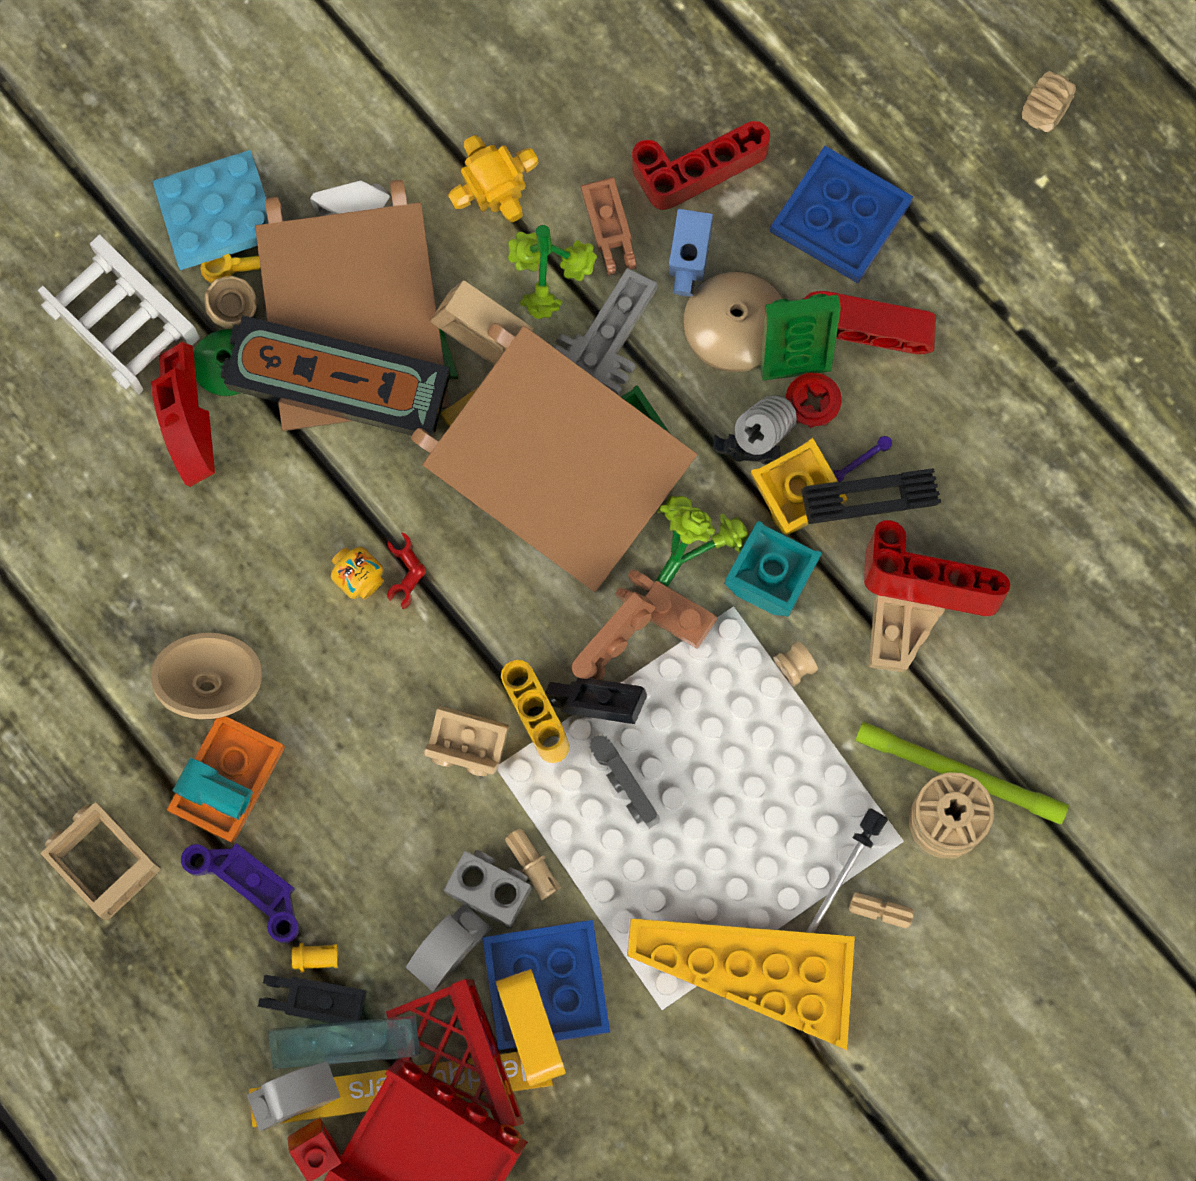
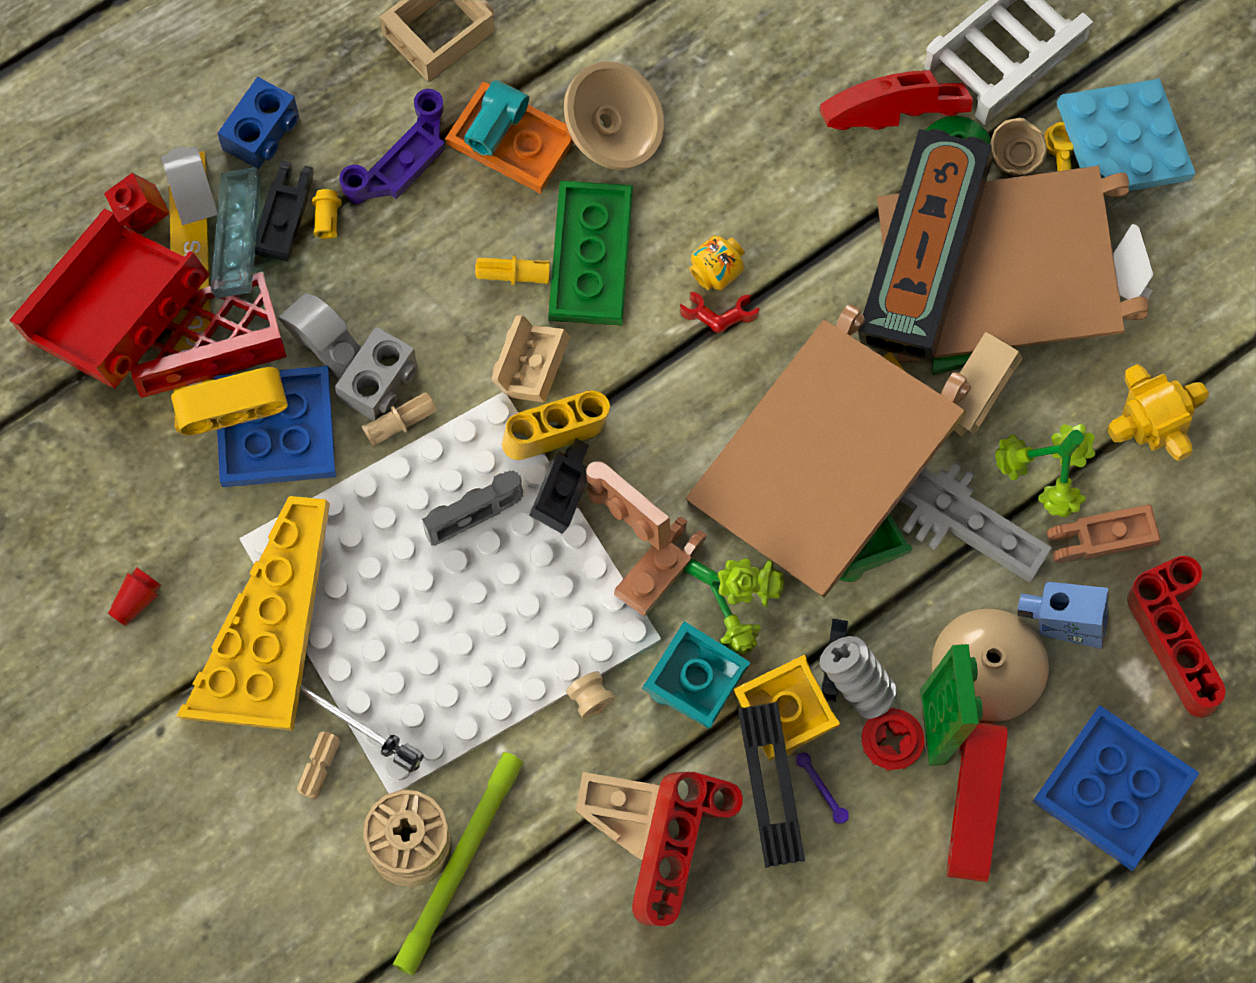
camera: 90 degrees right, 5 degrees down
none -> red cone [107,567,162,627]
none -> blue brick [217,76,299,169]
none -> yellow axle [475,255,550,285]
none -> green tile [548,180,633,326]

